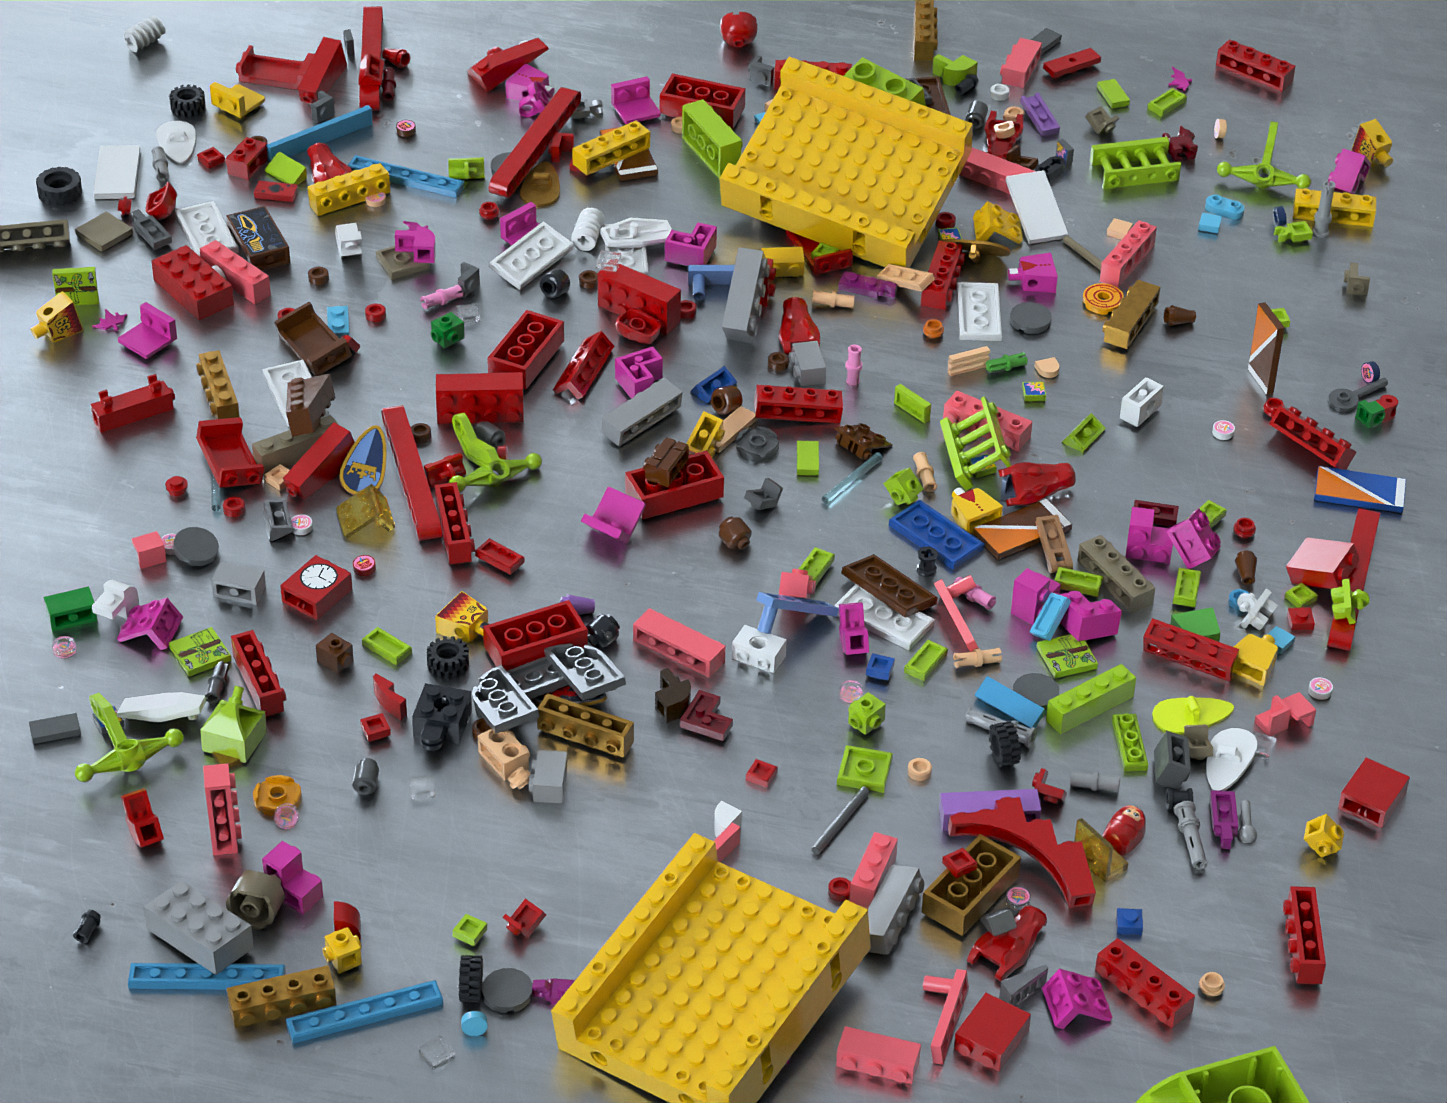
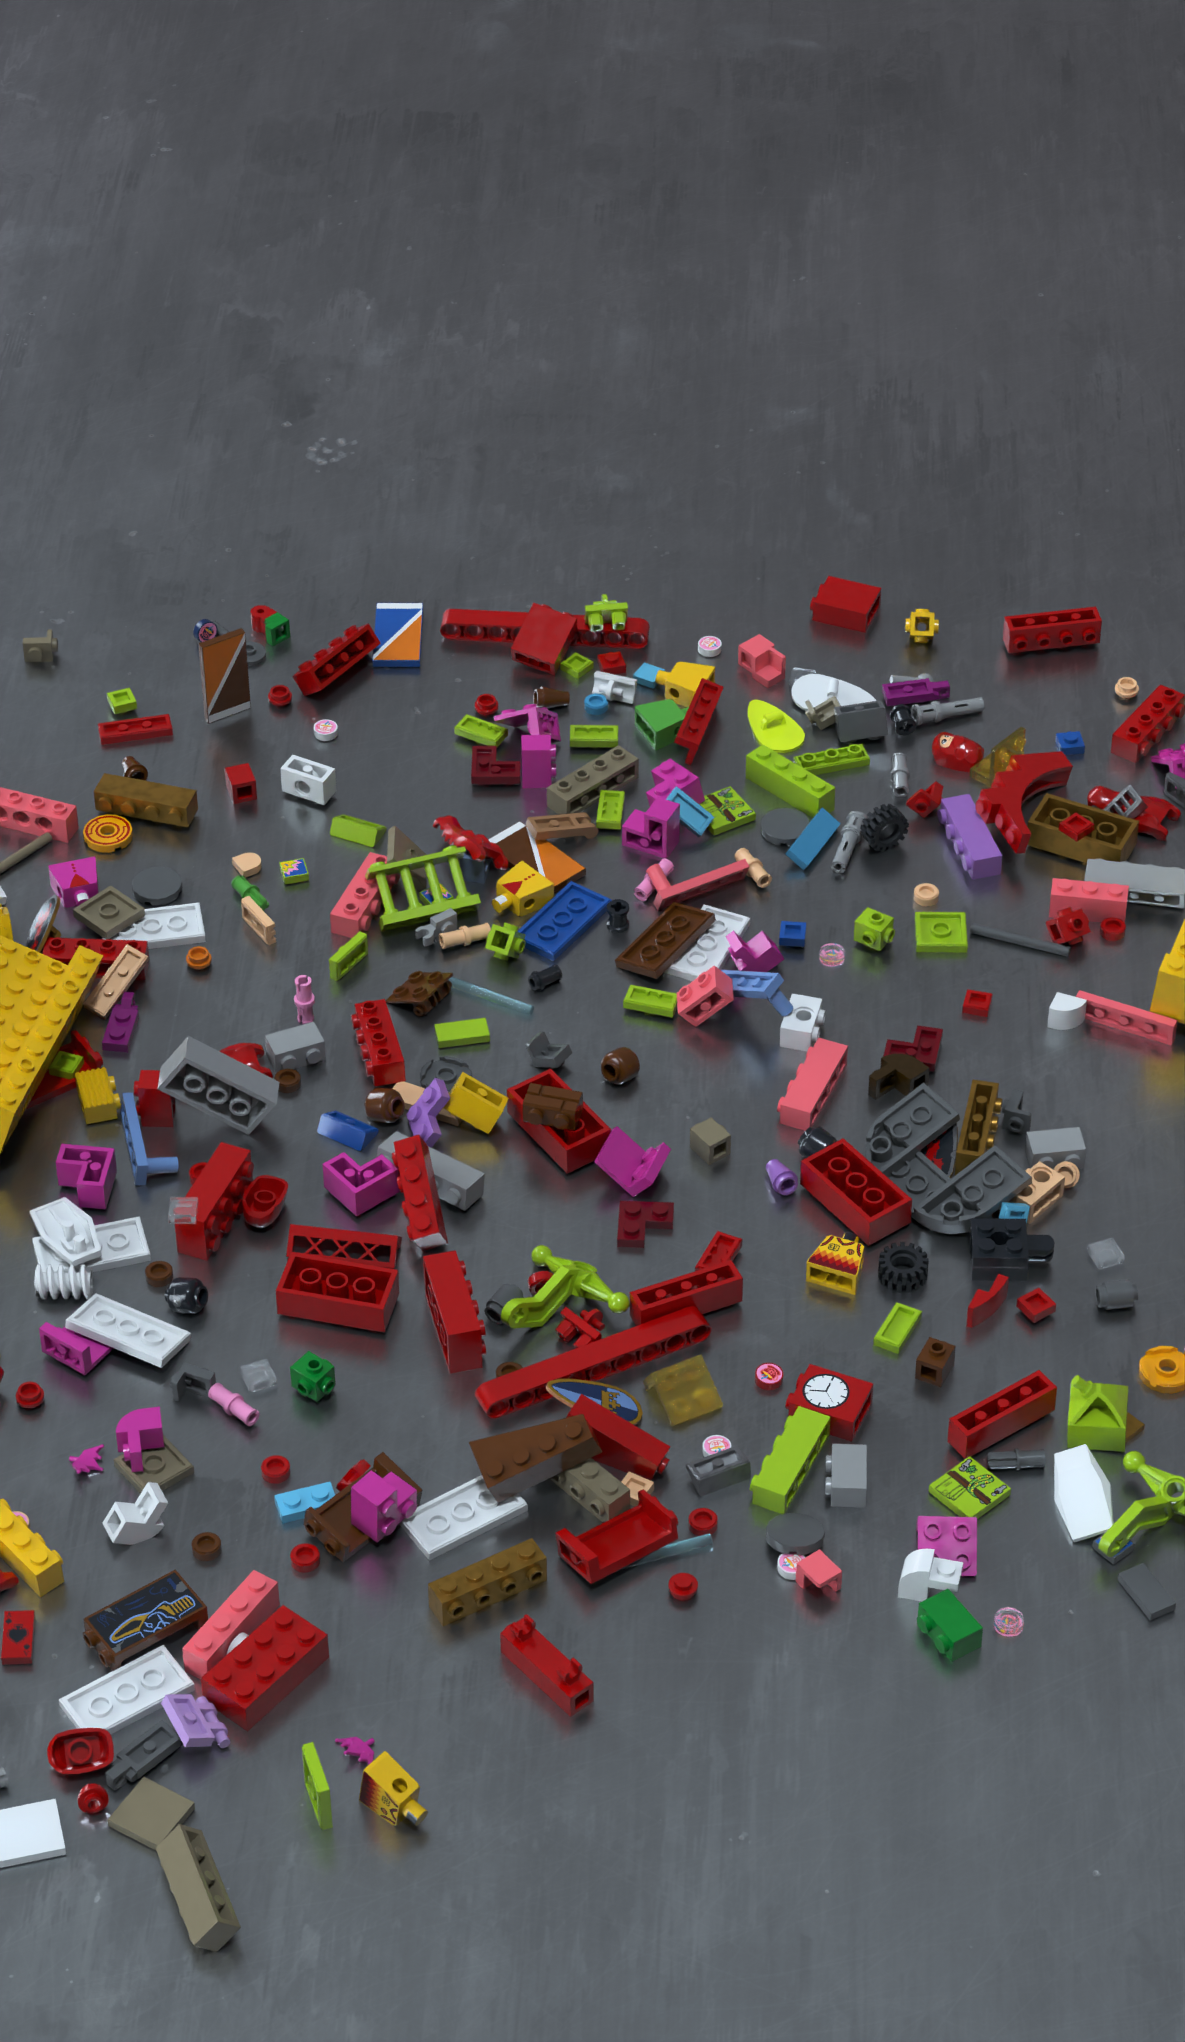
camera: 100 degrees left, 0 degrees up
black tyre [36,167,82,206] -> none
dark pink bracket [118,302,177,359] -> none
light nougat pin [812,290,855,309] -> none
lime tile [904,640,948,681] -> none
none -> dark tan tile [73,885,145,939]
none -> red tile [98,714,173,745]
none -> lavender plate [161,1694,230,1748]
none -> red brick [225,763,257,804]
none -> dark pink brick [351,1470,417,1542]
none -> dark tan plate [387,826,427,892]
none -> red brick [392,1135,448,1251]
none -> medium lavender plate [406,1078,450,1148]
none -> light grey plate [415,908,457,946]
none -> black pin [528,964,562,991]
none -> dark red plate [617,1201,674,1248]
none -> dark tan brick [690,1117,731,1165]
none -> lime brick [750,1406,830,1514]
none -> medium azure tile [999,1202,1030,1224]
none -> dark grey bracket [1002,1089,1032,1134]
none -> red brick [1045,907,1091,945]

